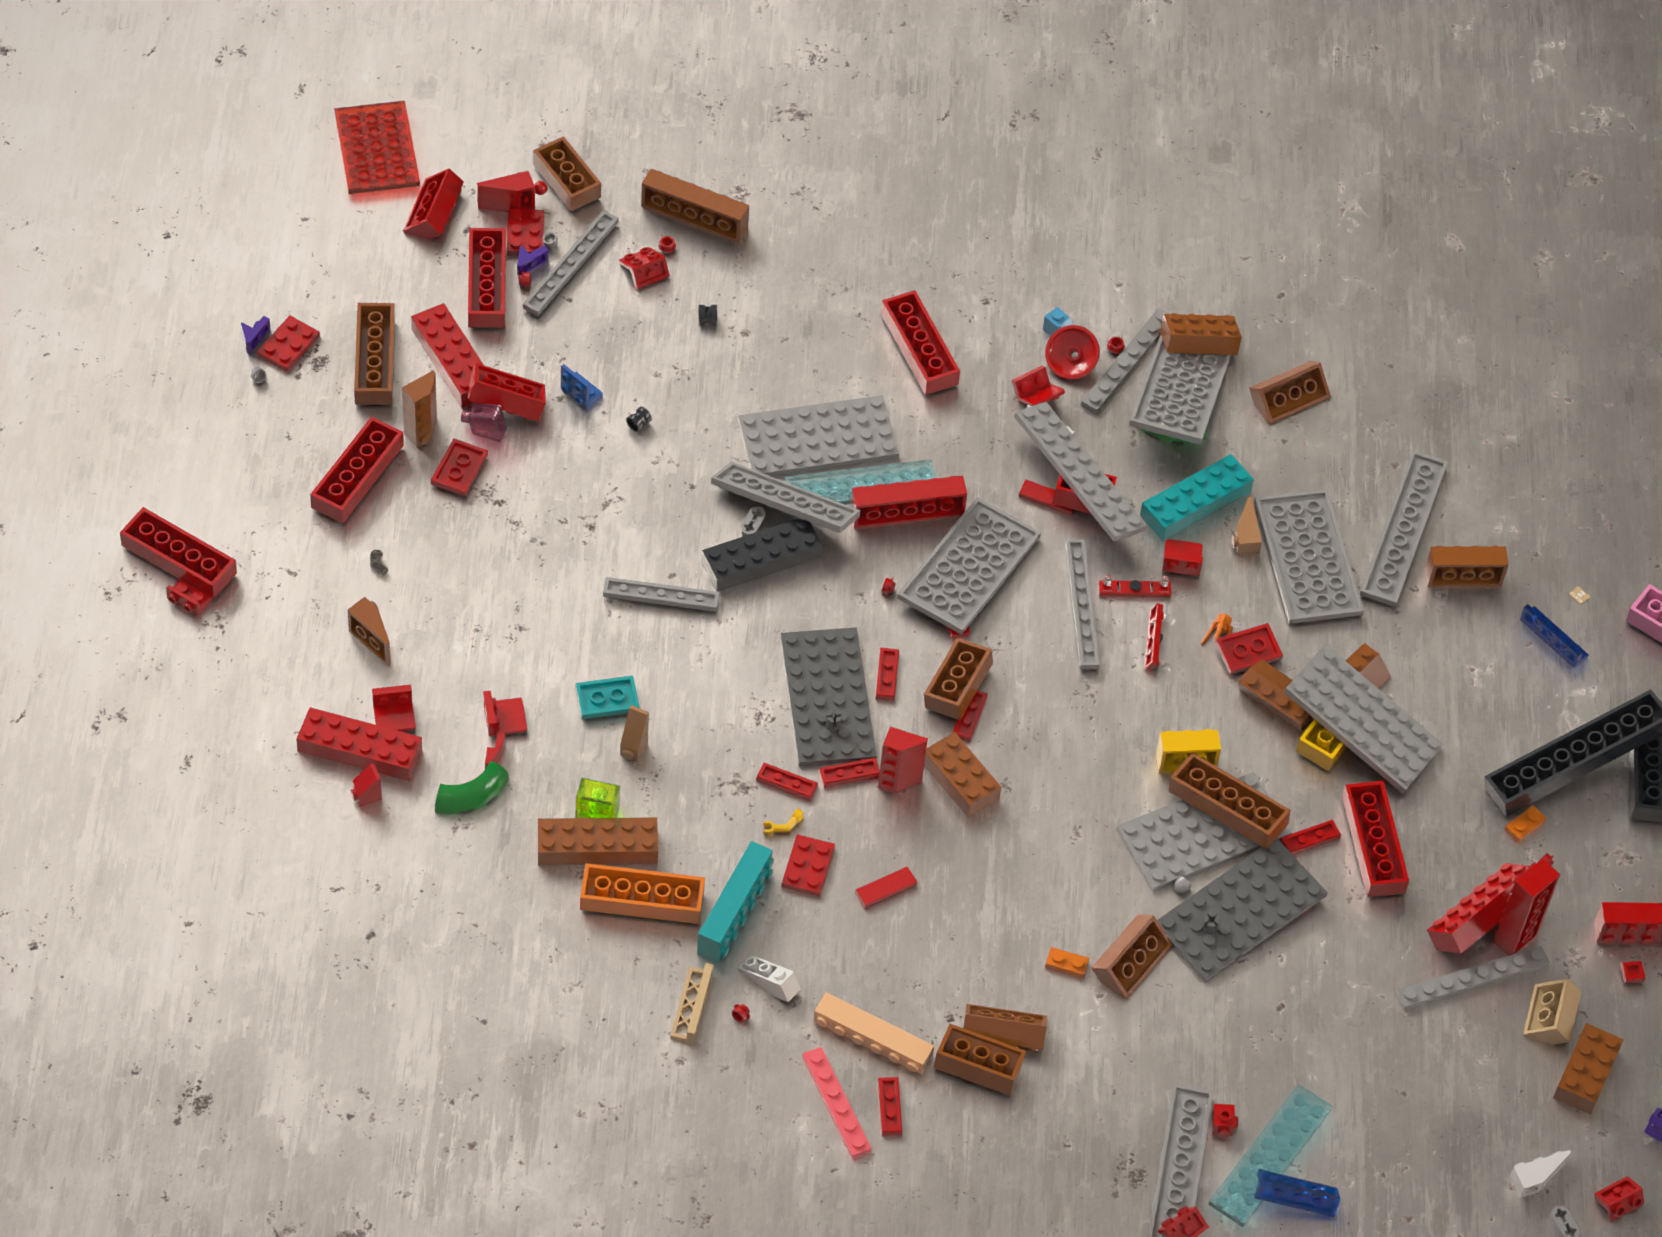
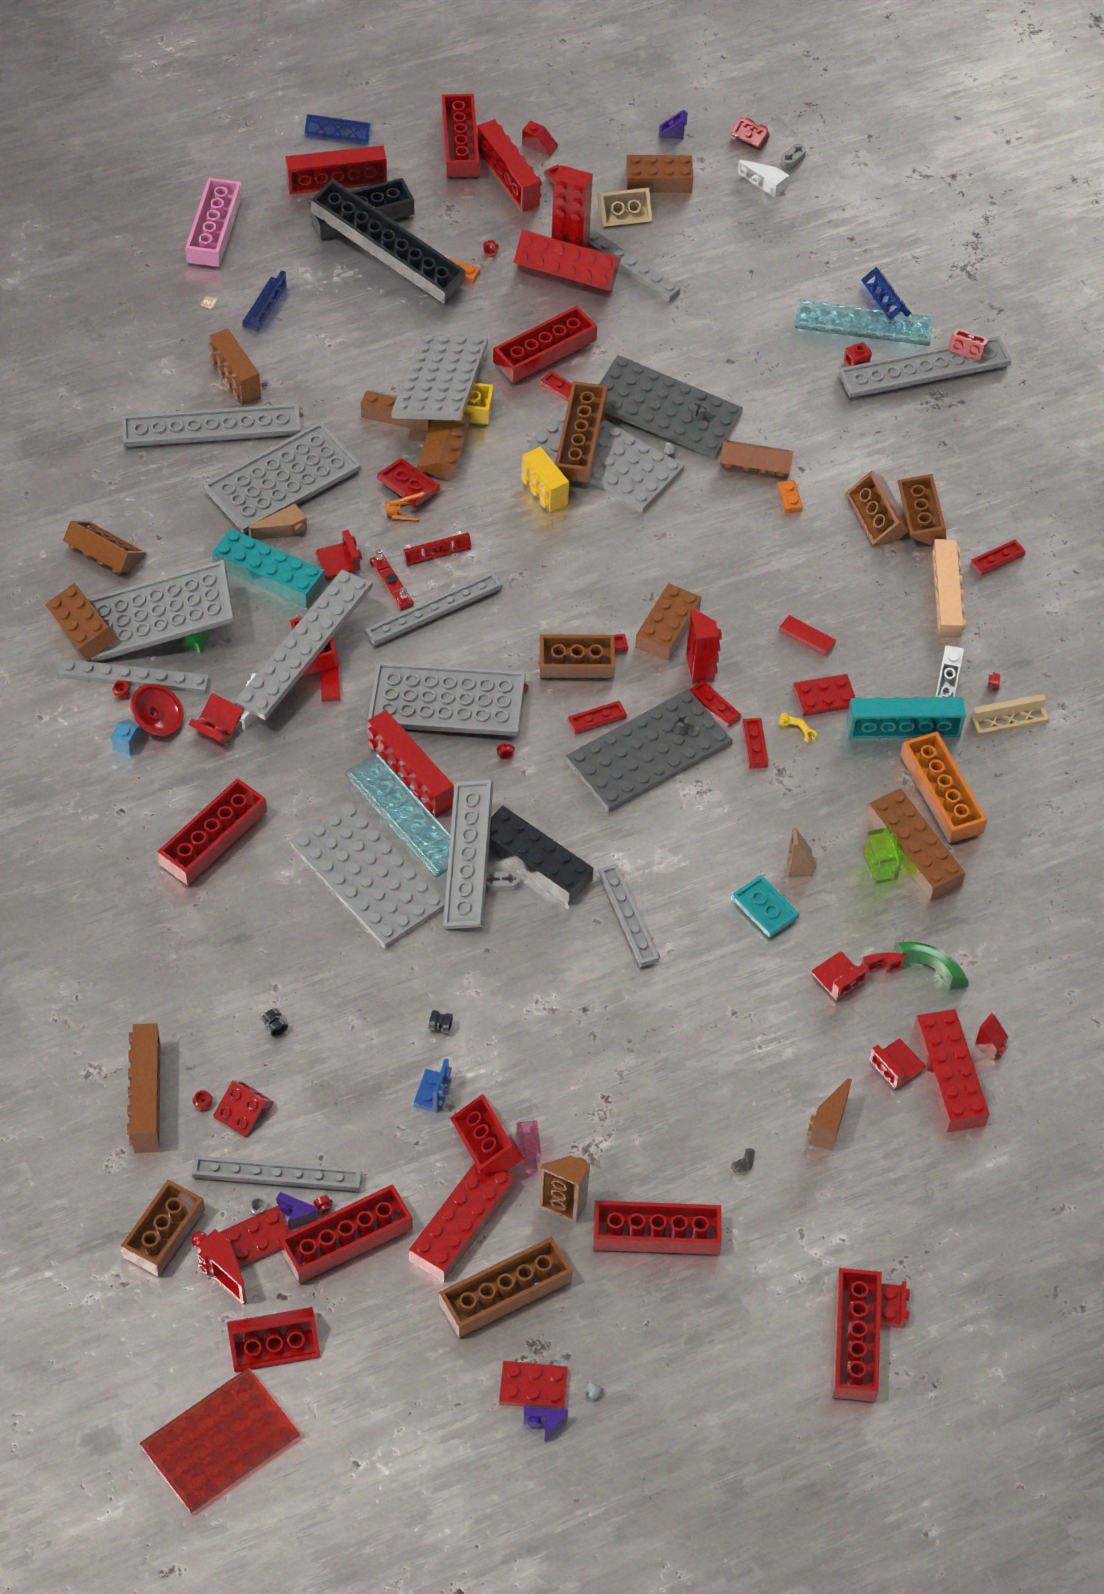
camera: 115 degrees left, 0 degrees up
red plate [431,438,488,496] -> none
coral plate [802,1047,872,1159] -> none

